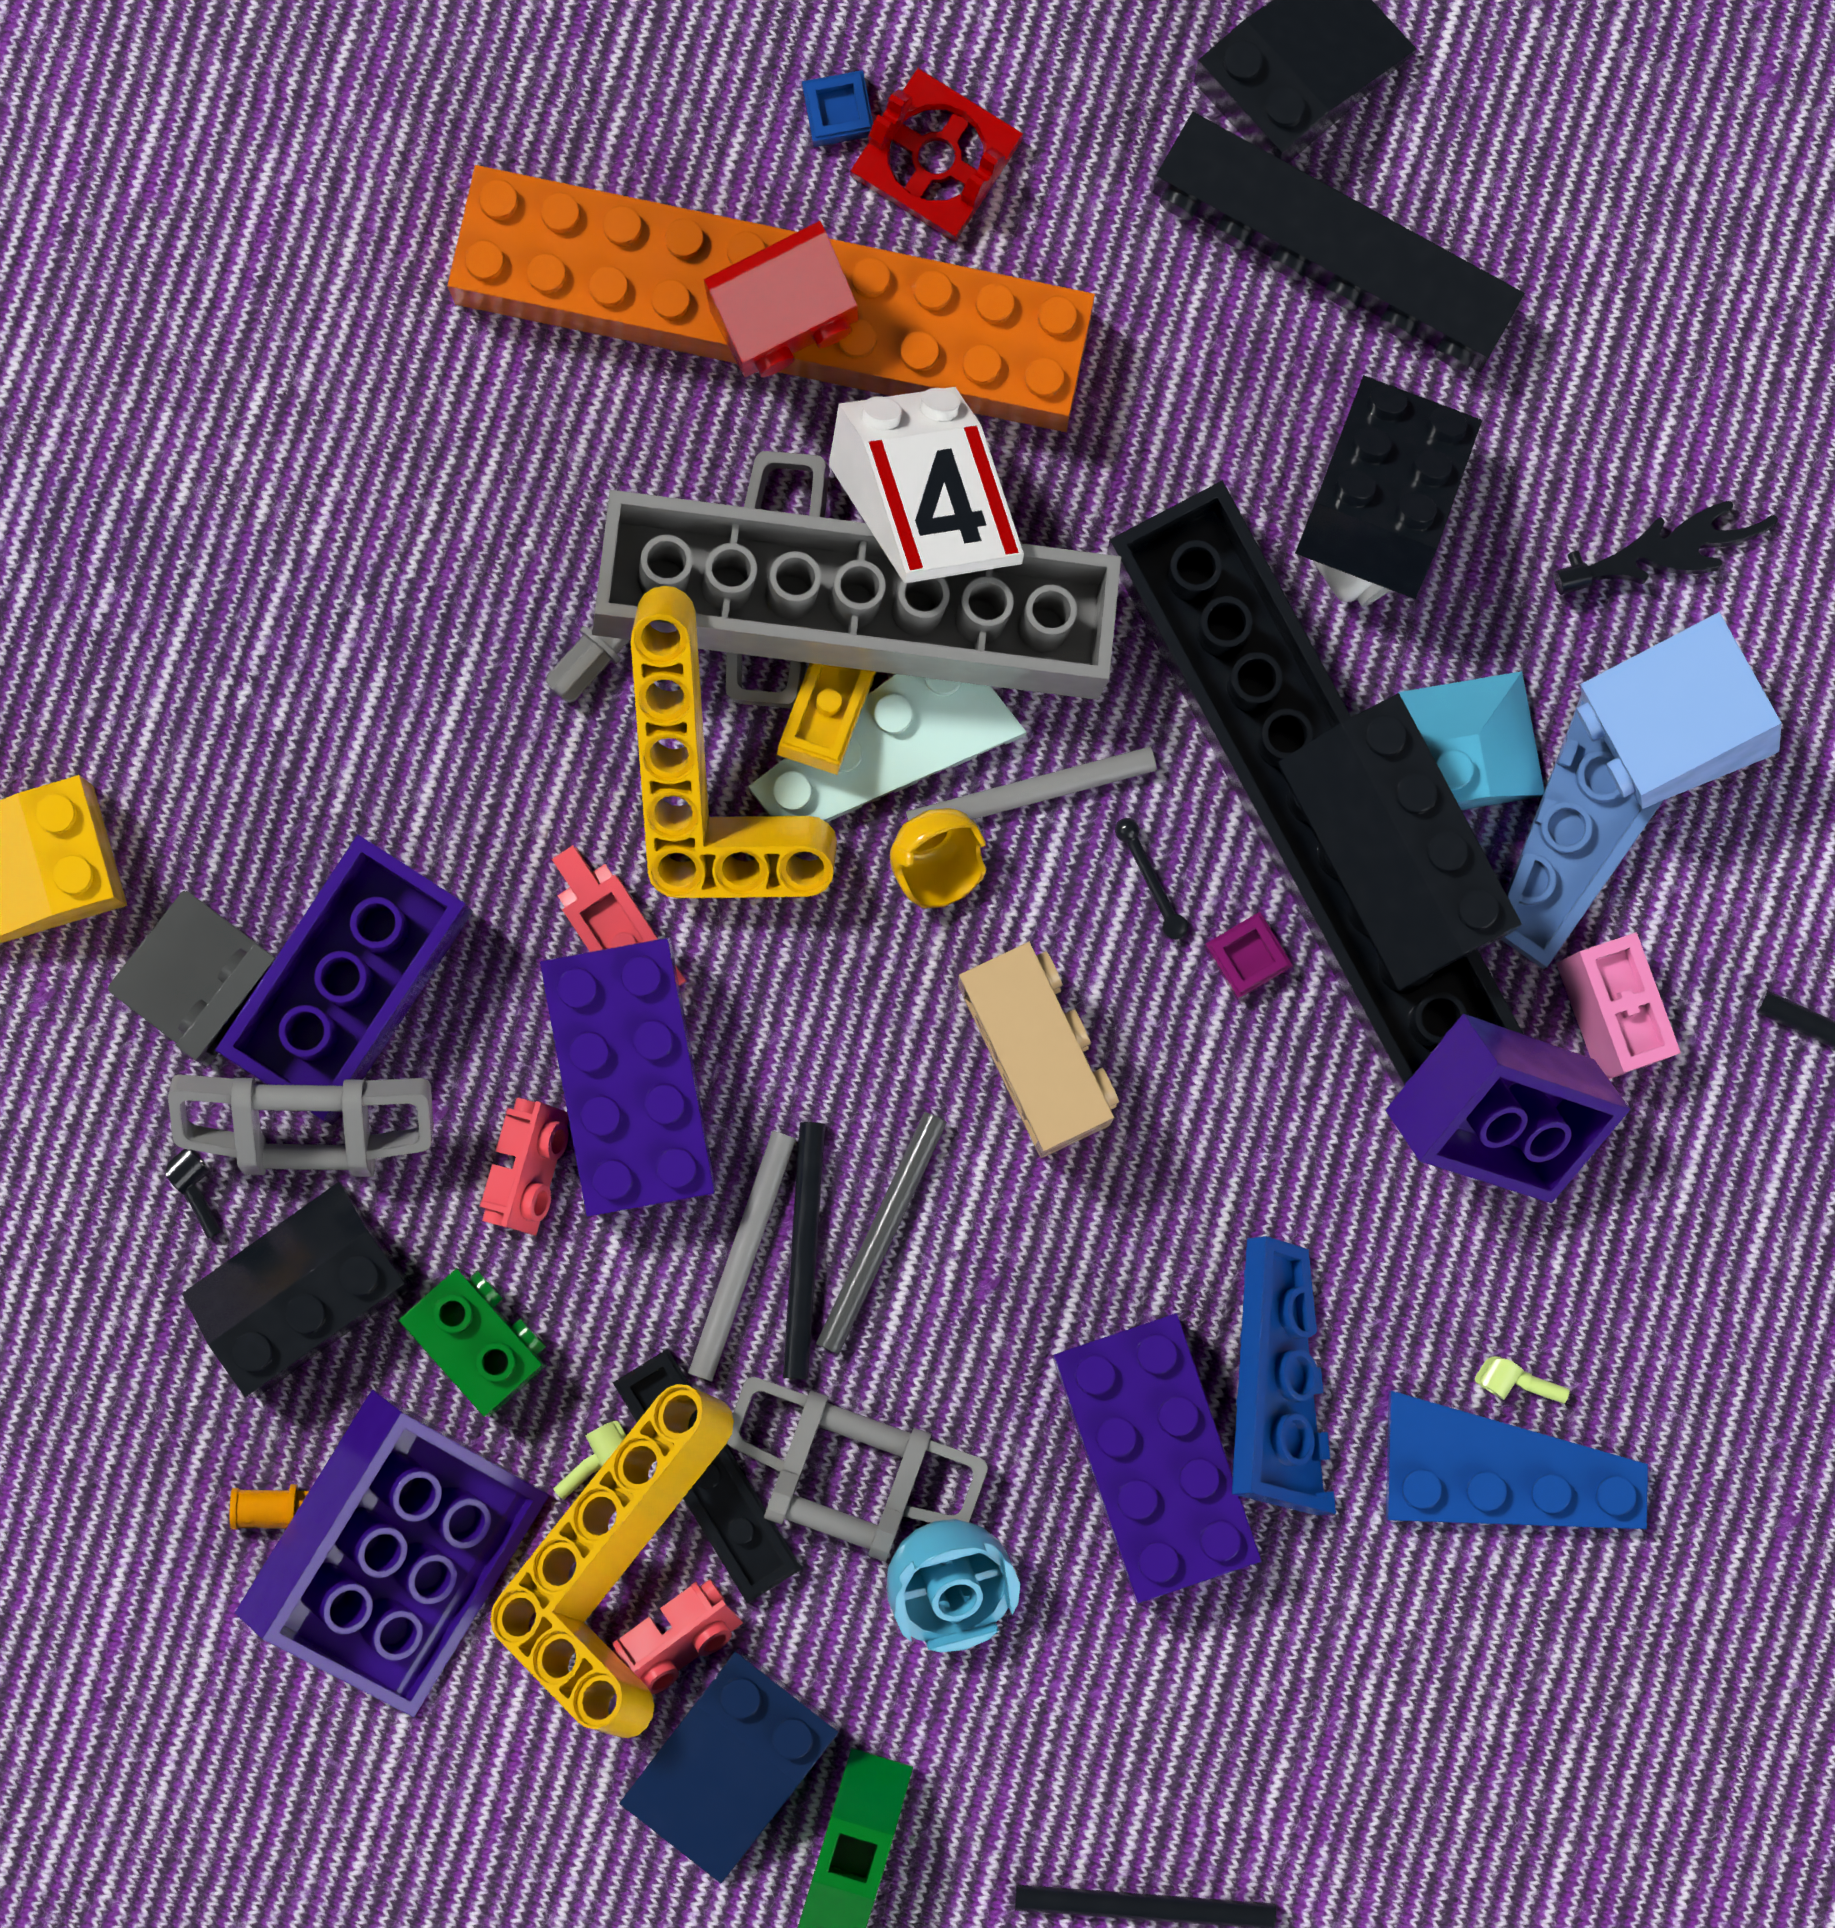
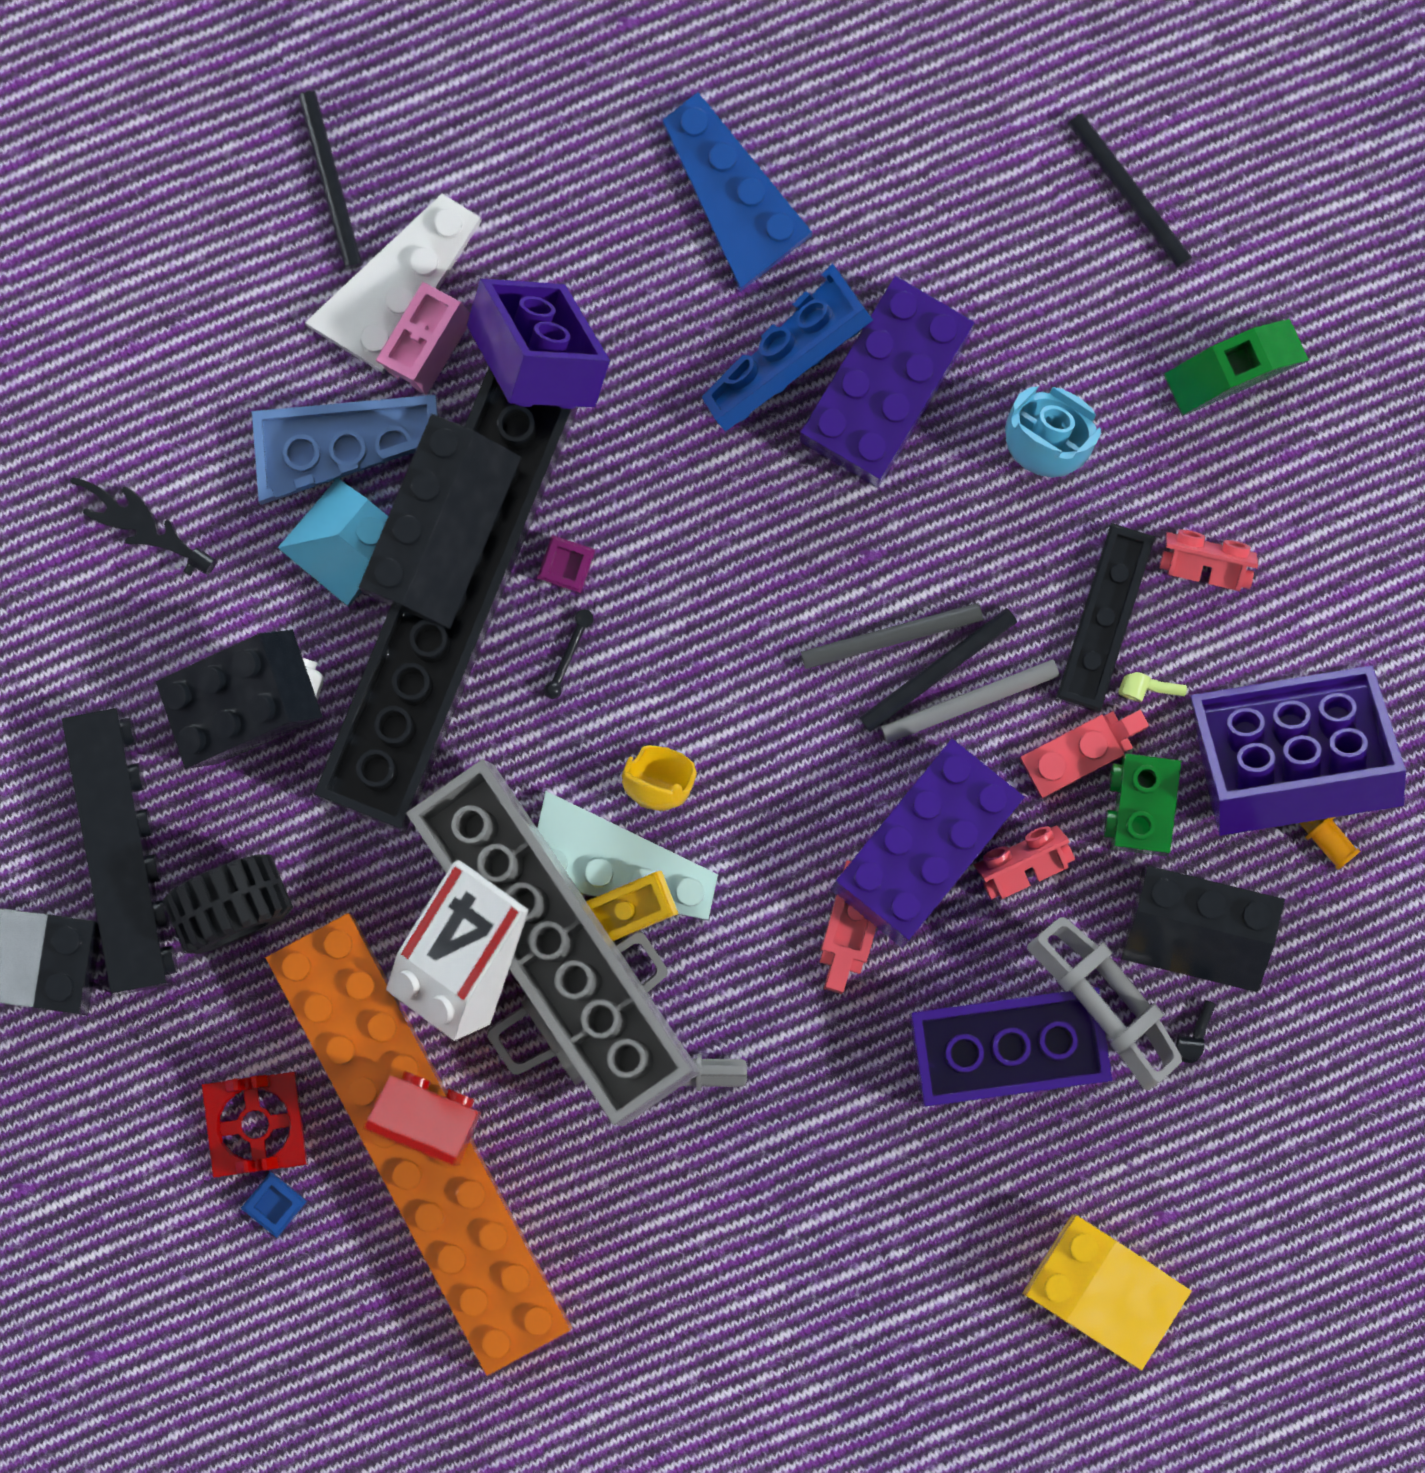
camera: 130 degrees left, 0 degrees up
dark grey bracket [108,891,275,1067] -> none
yellow beam [490,1384,734,1738] -> none
dark blue slope [619,1648,840,1884] -> none
yellow beam [631,586,837,898] -> none
light grey bar [727,1377,988,1562] -> none
light grey bar [906,746,1157,821] -> none
tan brick [958,941,1119,1159] -> none
yellowish green hand [1474,1356,1570,1404] -> none
light blue slope [1576,612,1782,809] -> none
none -> black tyre [162,854,293,954]
none -> white wing [305,194,482,374]
none -> coral hinge [1019,709,1149,799]

